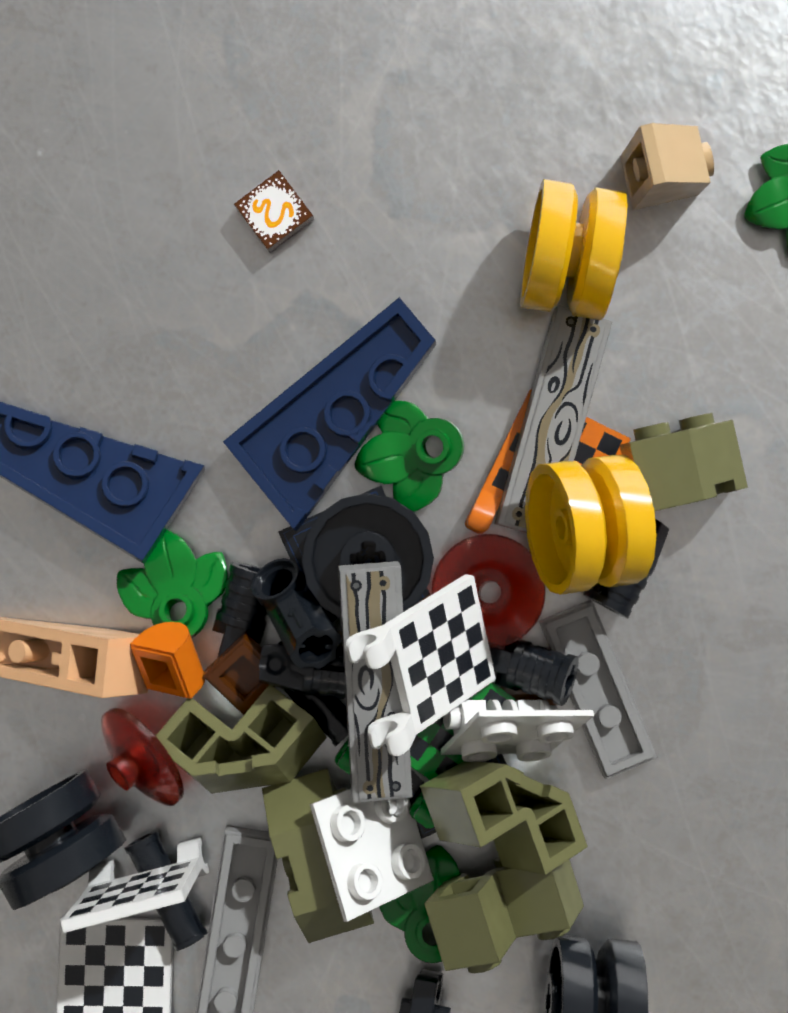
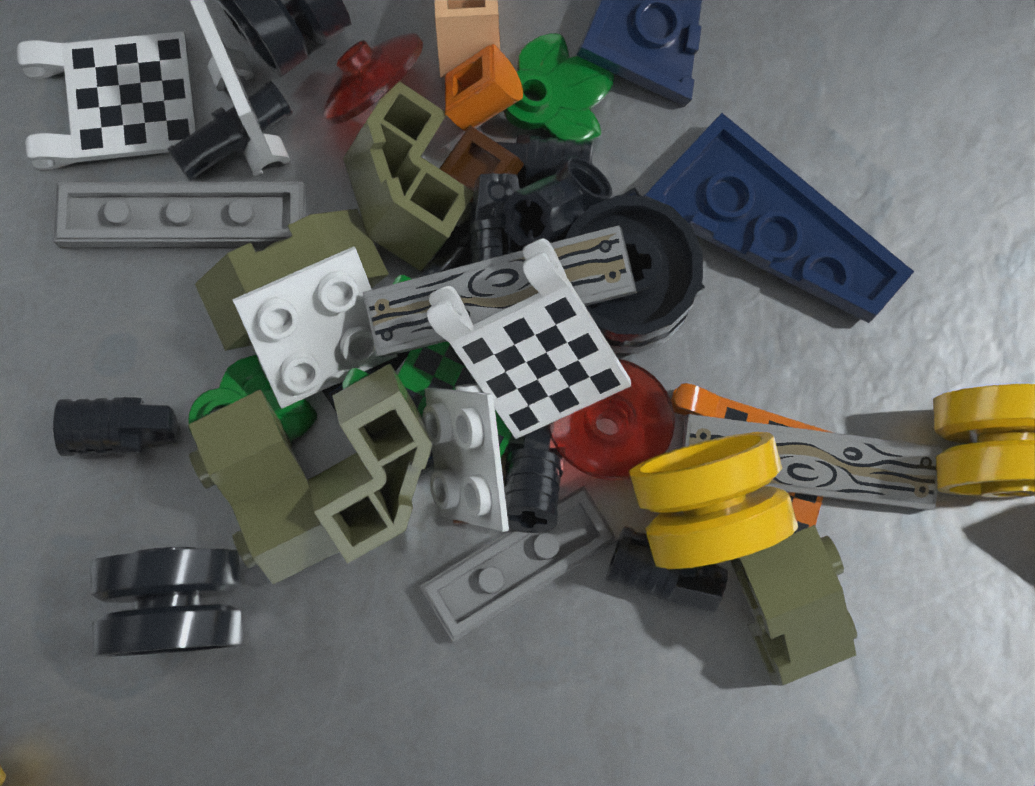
camera: 85 degrees right, 10 degrees down
tile [234,170,314,253] -> none
green plate [355,400,464,512] -> none

